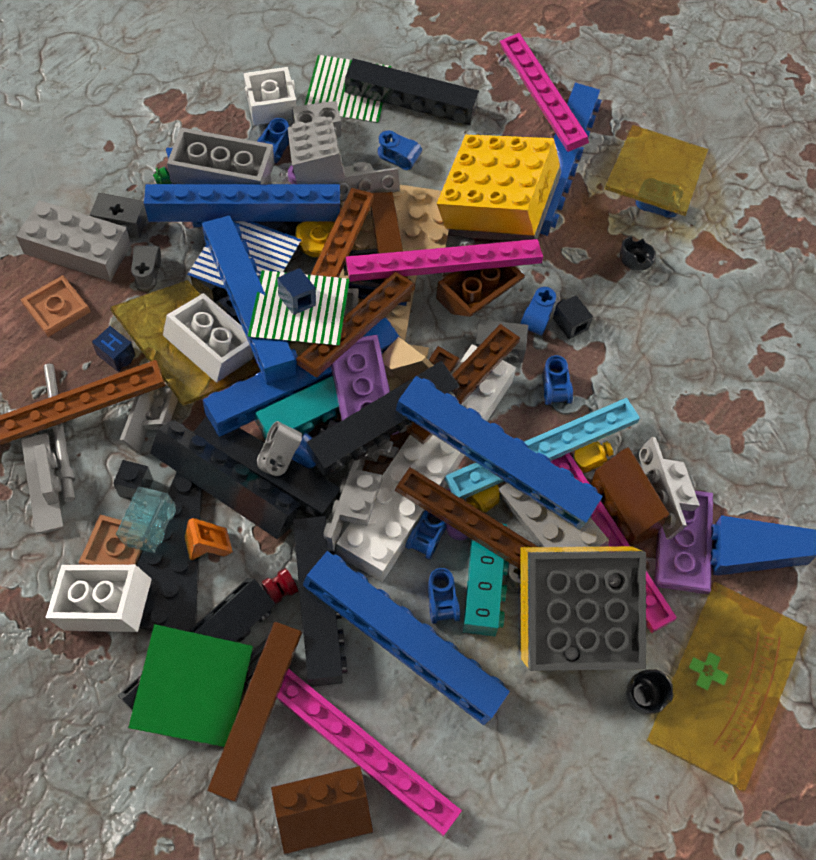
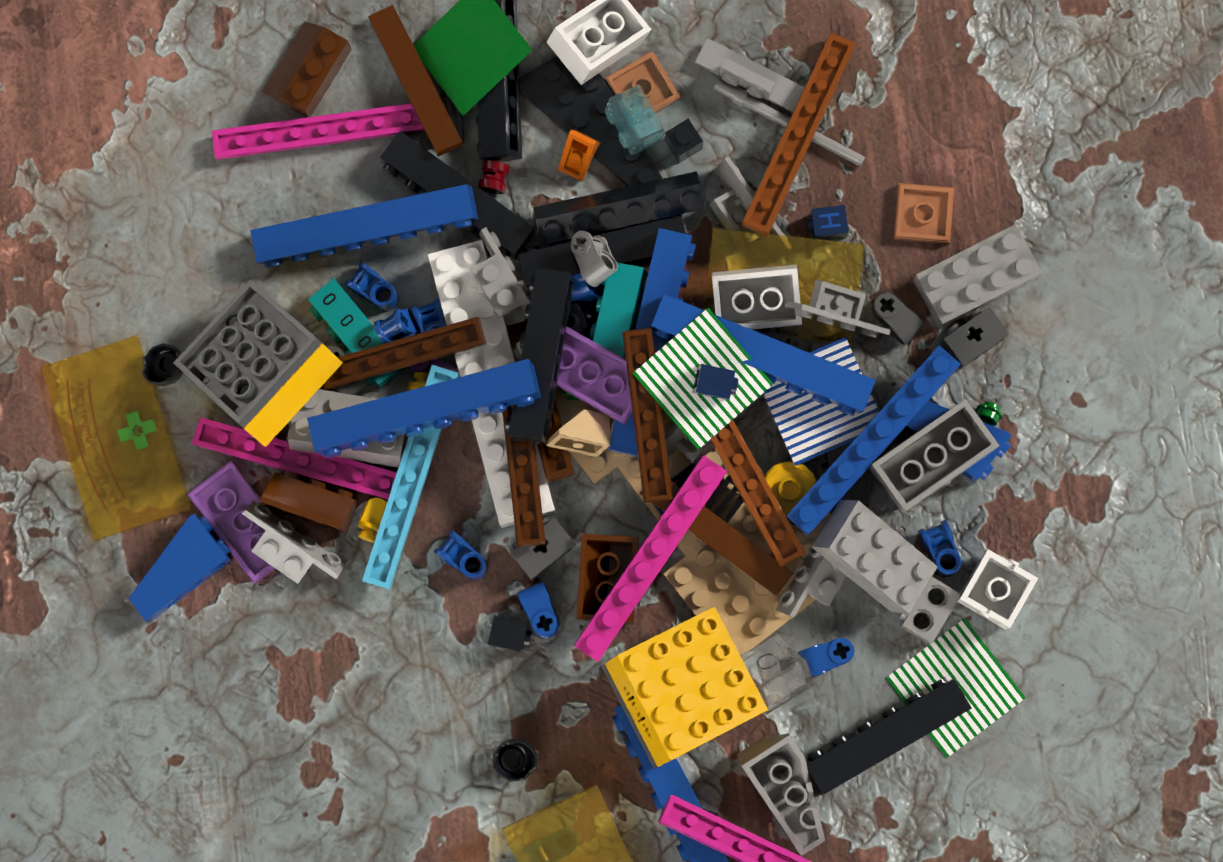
camera: 145 degrees right, 20 degrees up
none -> blue piece [374,309,421,343]
none -> light grey wedge [736,733,825,856]
none -> clear slope [740,633,814,715]
none -> light grey bracket [785,280,890,338]

